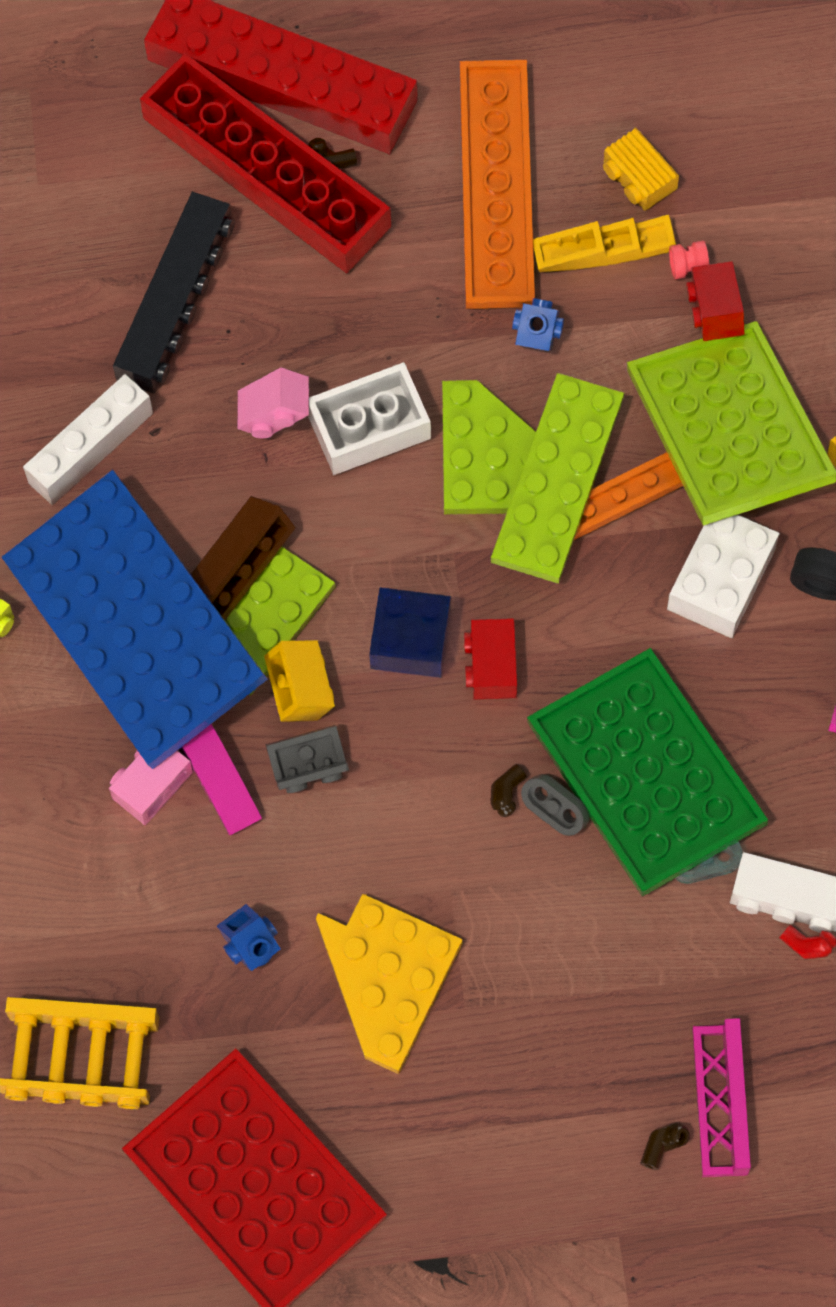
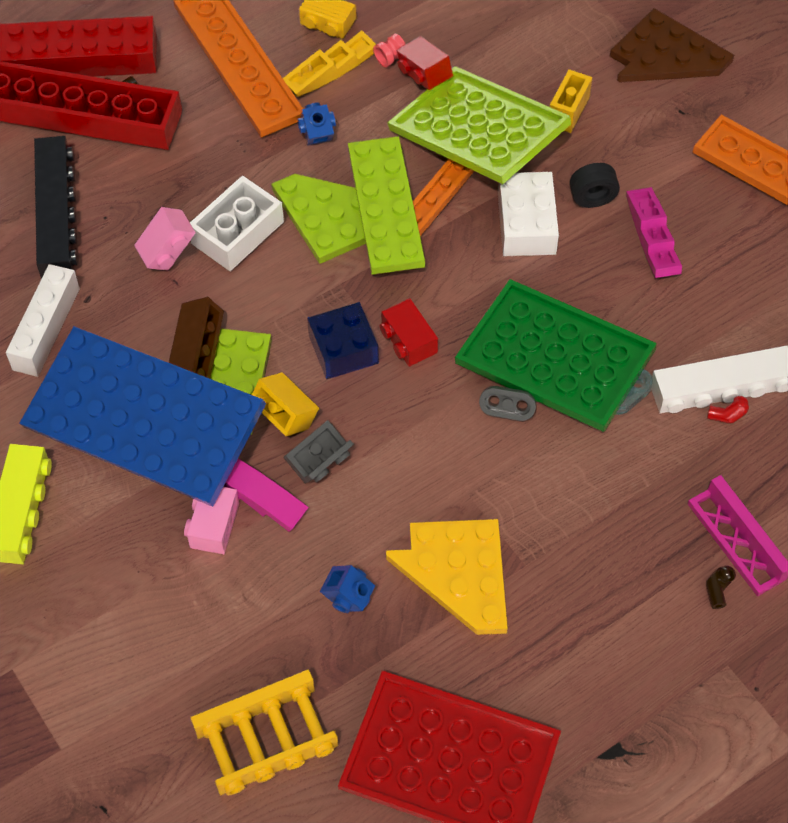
camera: 30 degrees left, 10 degrees down
dark brown arm [490,764,527,817] -> none

